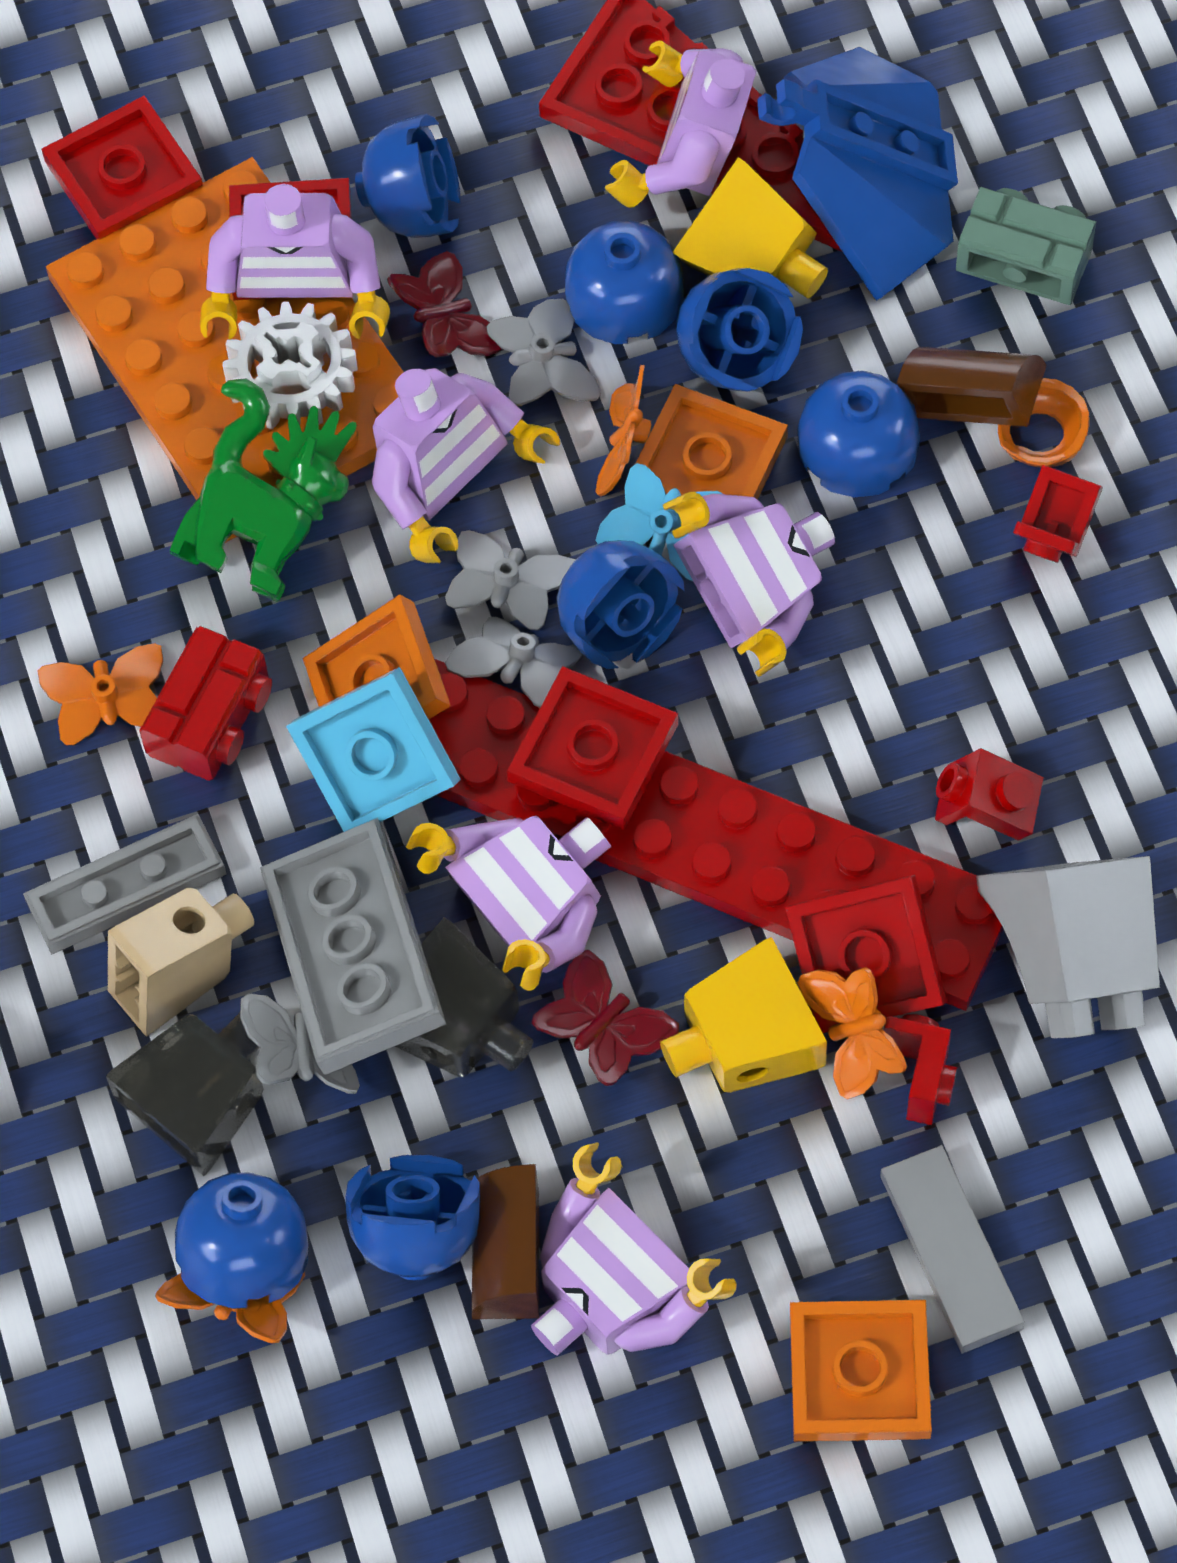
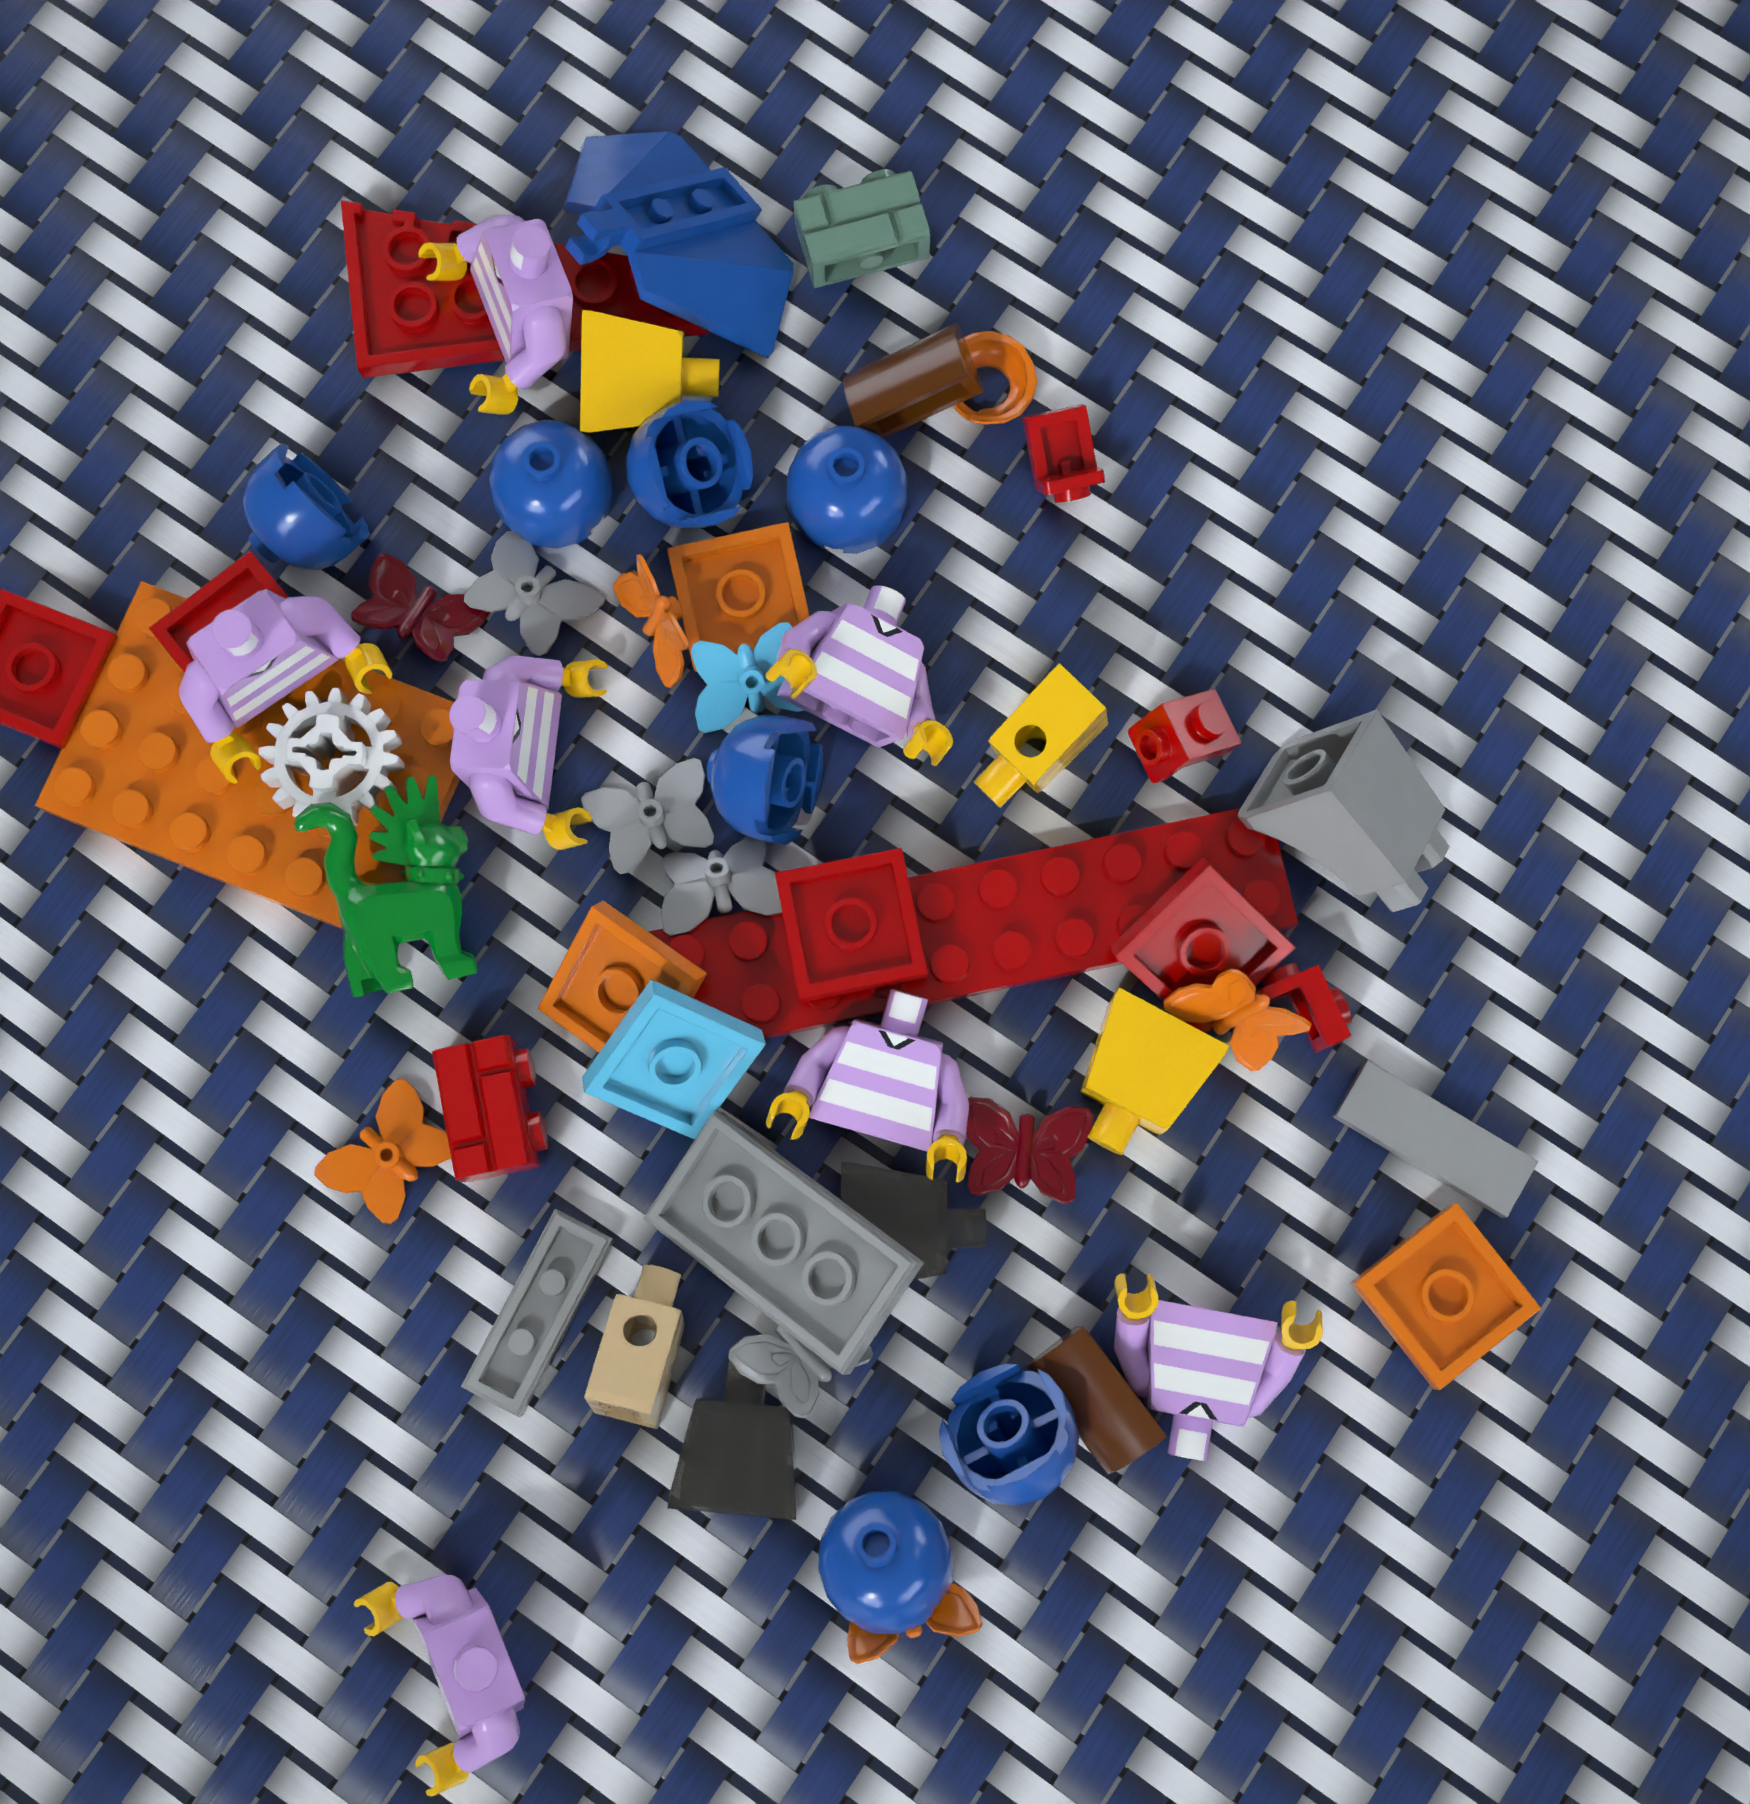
camera: 40 degrees left, 15 degrees up
none -> yellow torso [973,663,1108,808]

